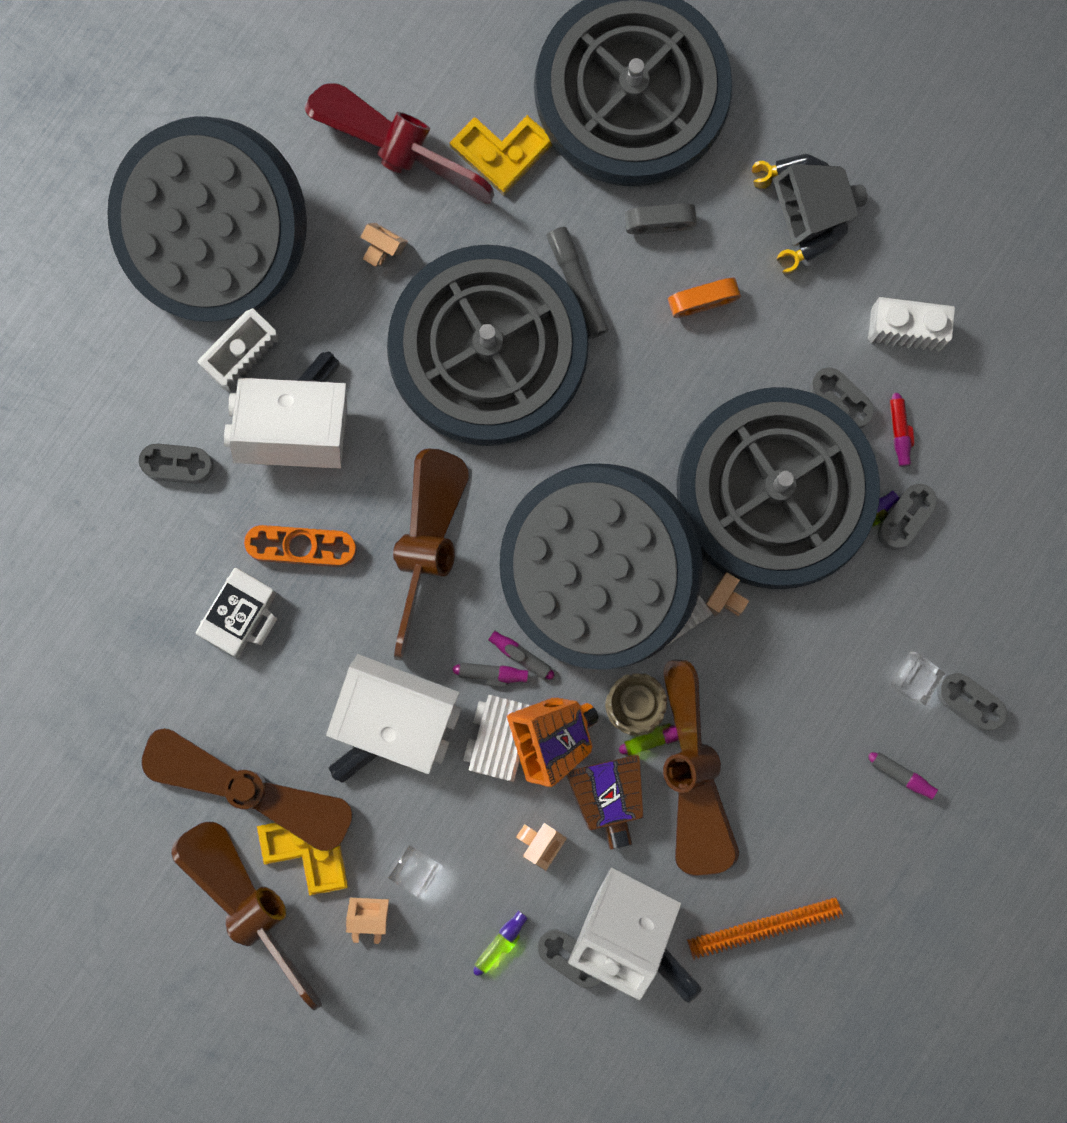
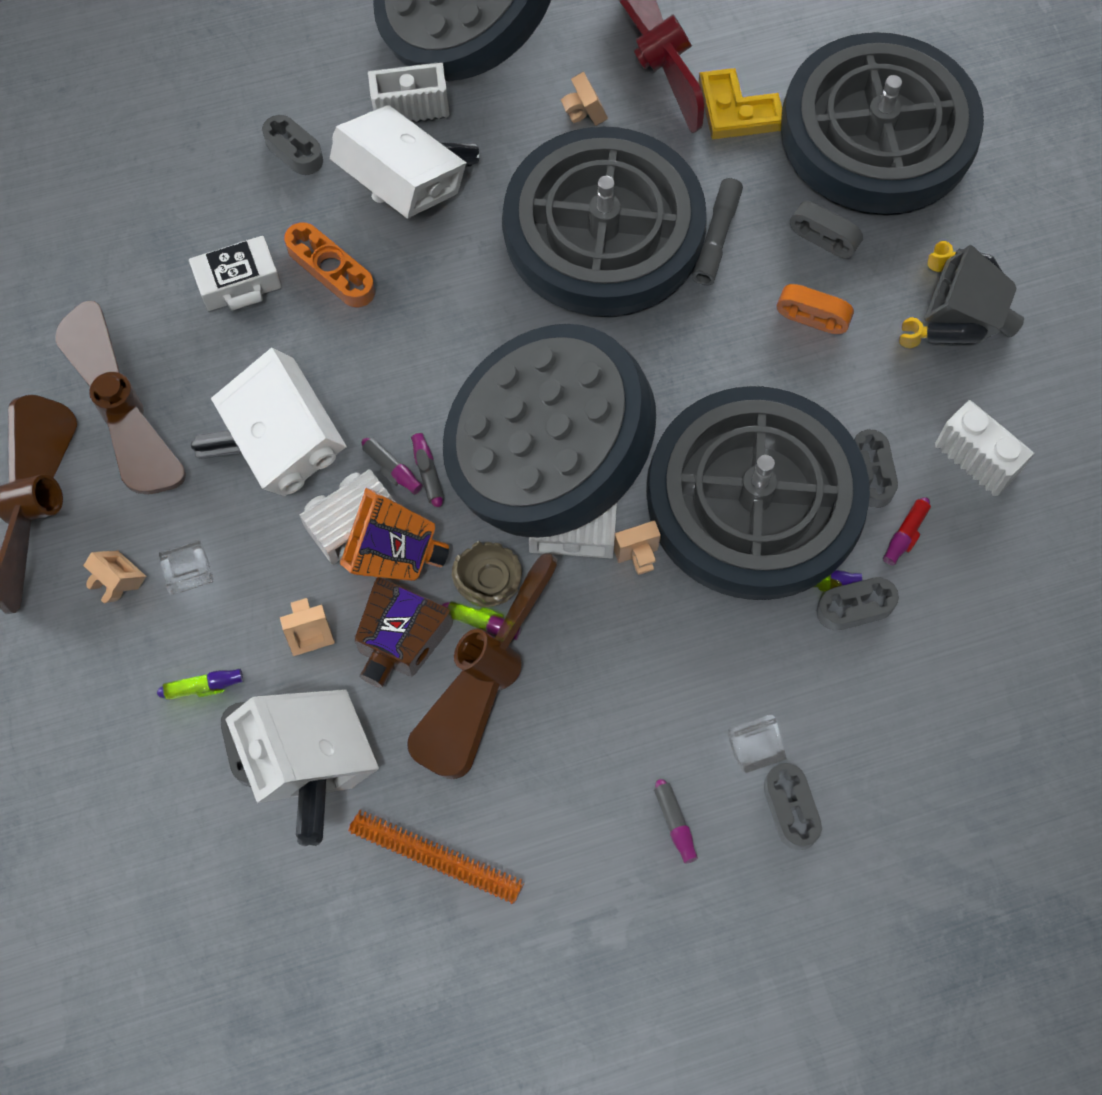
camera: 45 degrees right, 15 degrees down
yellow tile [257,823,349,896] -> none
reddish brown piece [393,448,469,661] -> none

